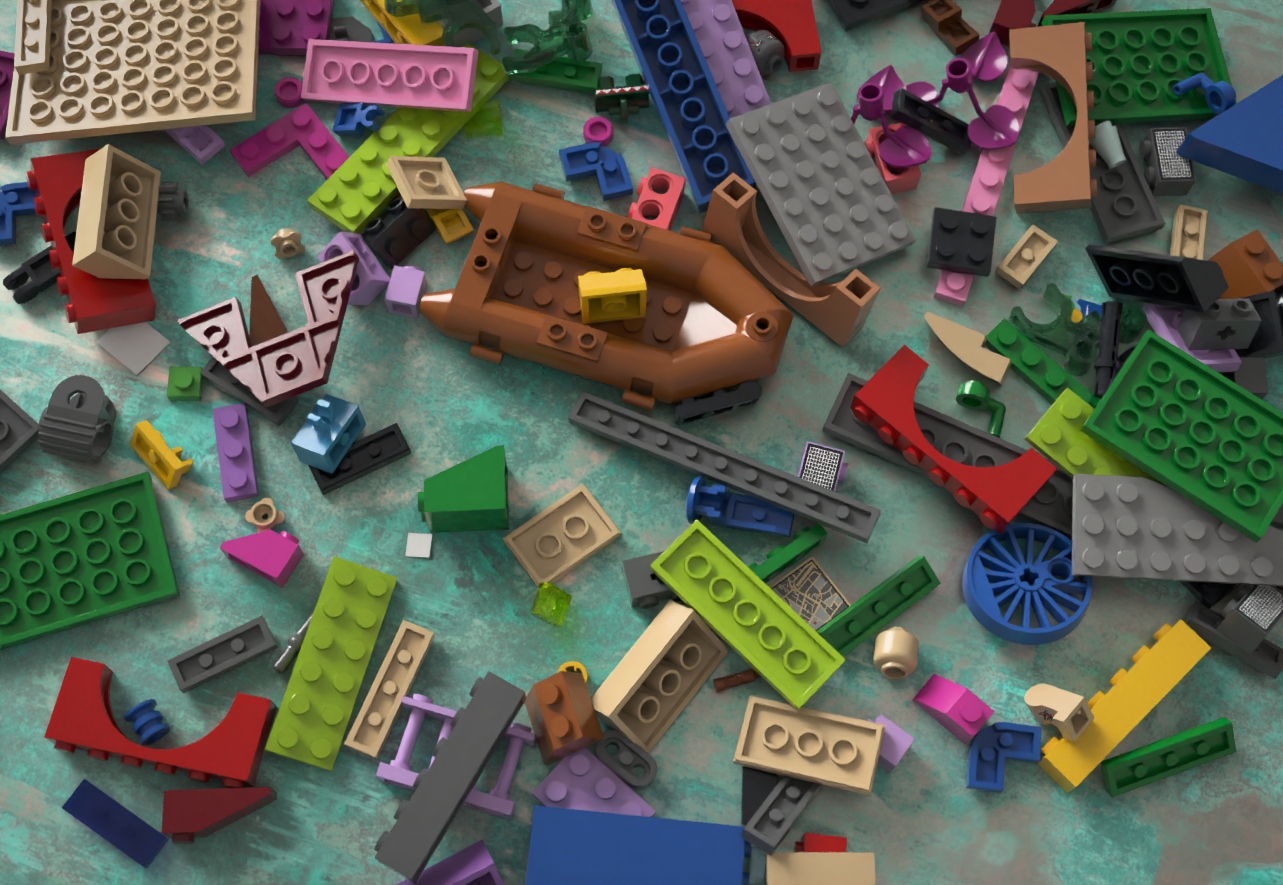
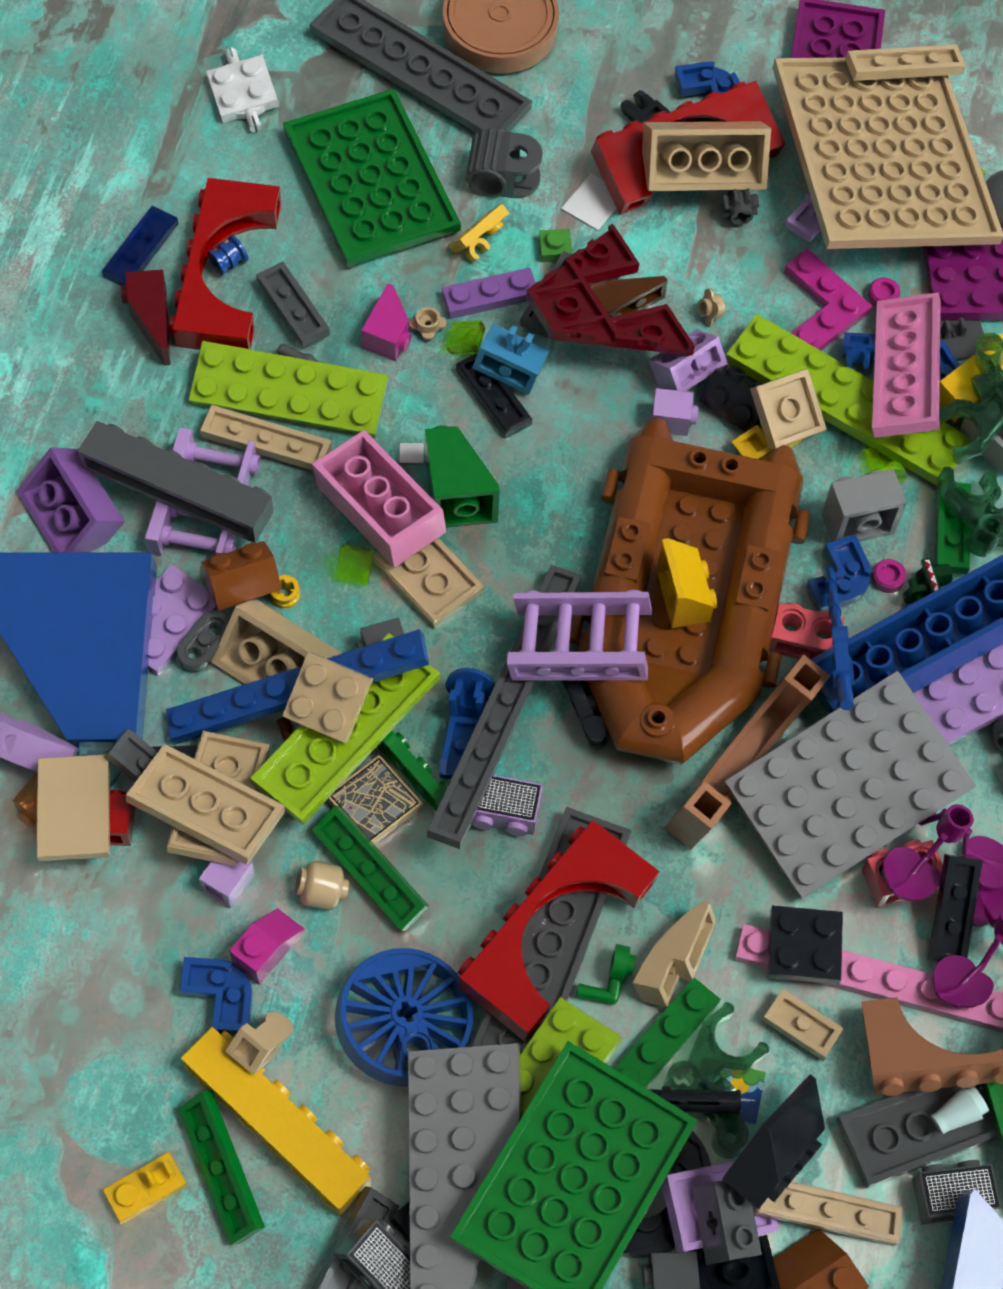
camera: 85 degrees right, 5 degrees down
none -> yellow plate [103,1152,188,1225]
none -> tan plate [126,744,285,865]
none -> blue plate [166,629,430,744]
none -> tan plate [282,652,374,743]
none -> bright pink brick [312,430,446,568]
none -> clear neon green plate [446,320,486,354]
none -> lavender fence [507,590,652,680]
none -> light grey brick [821,469,907,542]
none -> blue bar [824,566,854,710]

